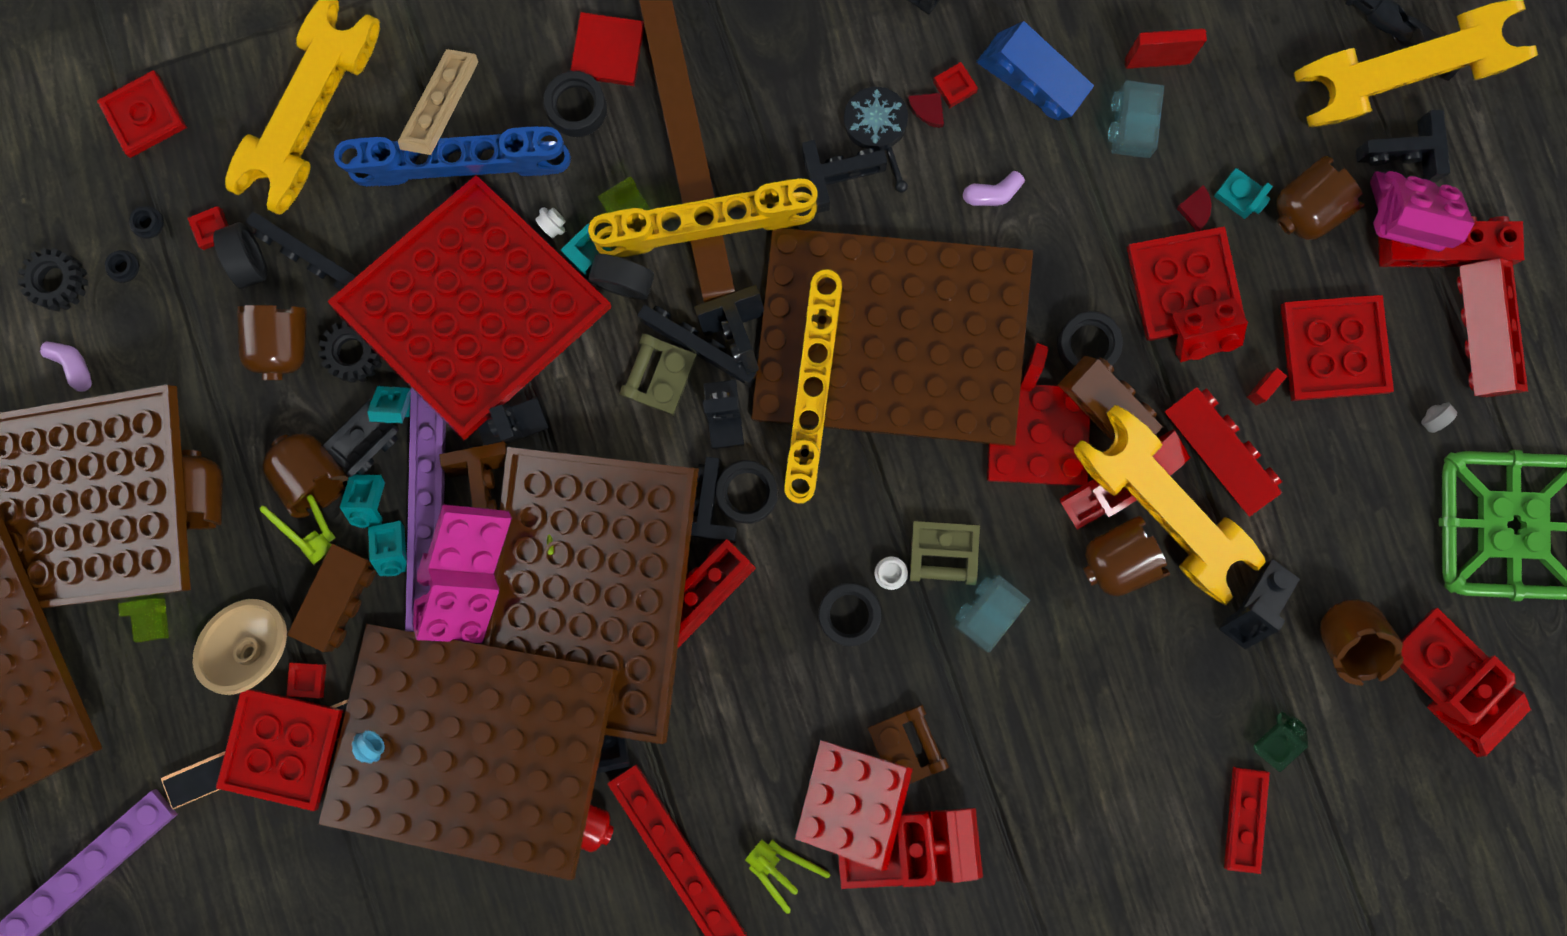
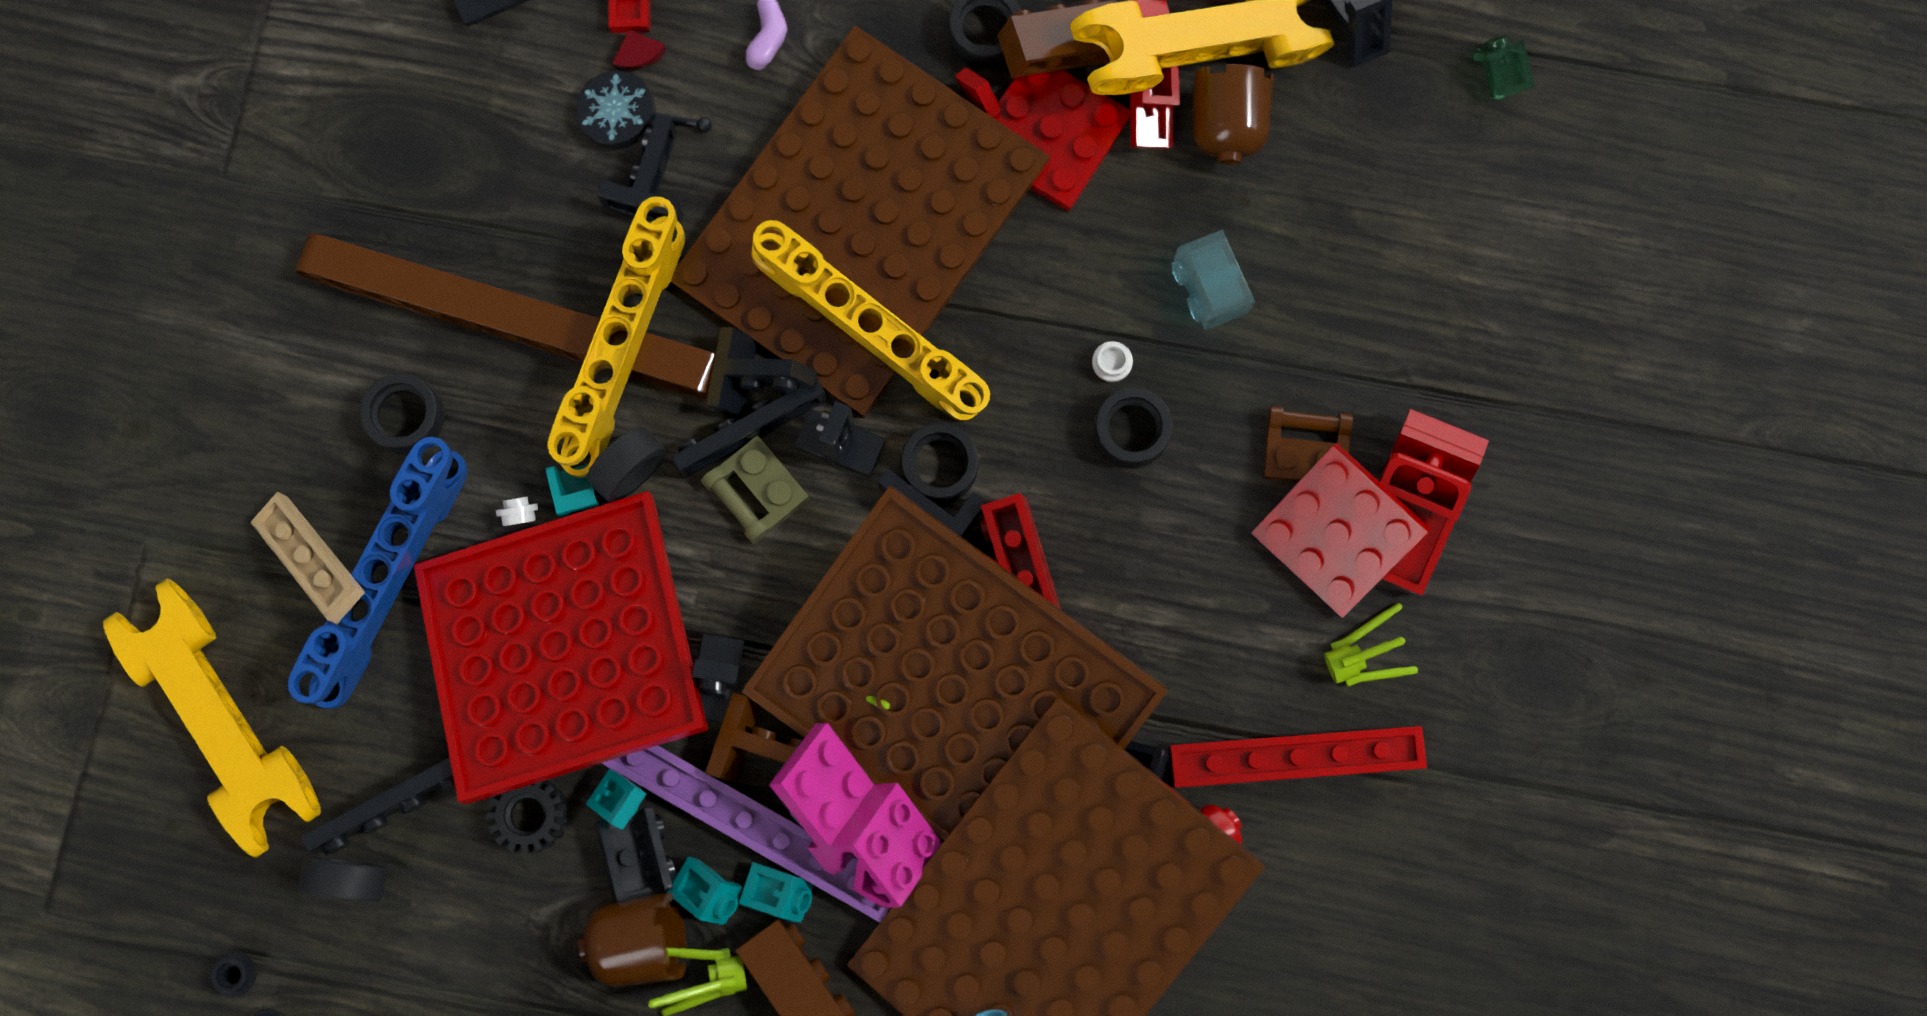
camera: 65 degrees left, 5 degrees down
red tile [97,70,187,158] -> none
red tile [187,206,229,250] -> none
reddish brown cylinder [237,305,307,380] -> none
red tile [571,12,645,86] -> none
clear neon green panel [598,176,650,213] -> none
olive plate [909,521,980,585] -> none
red tile [1224,767,1270,874] -> none

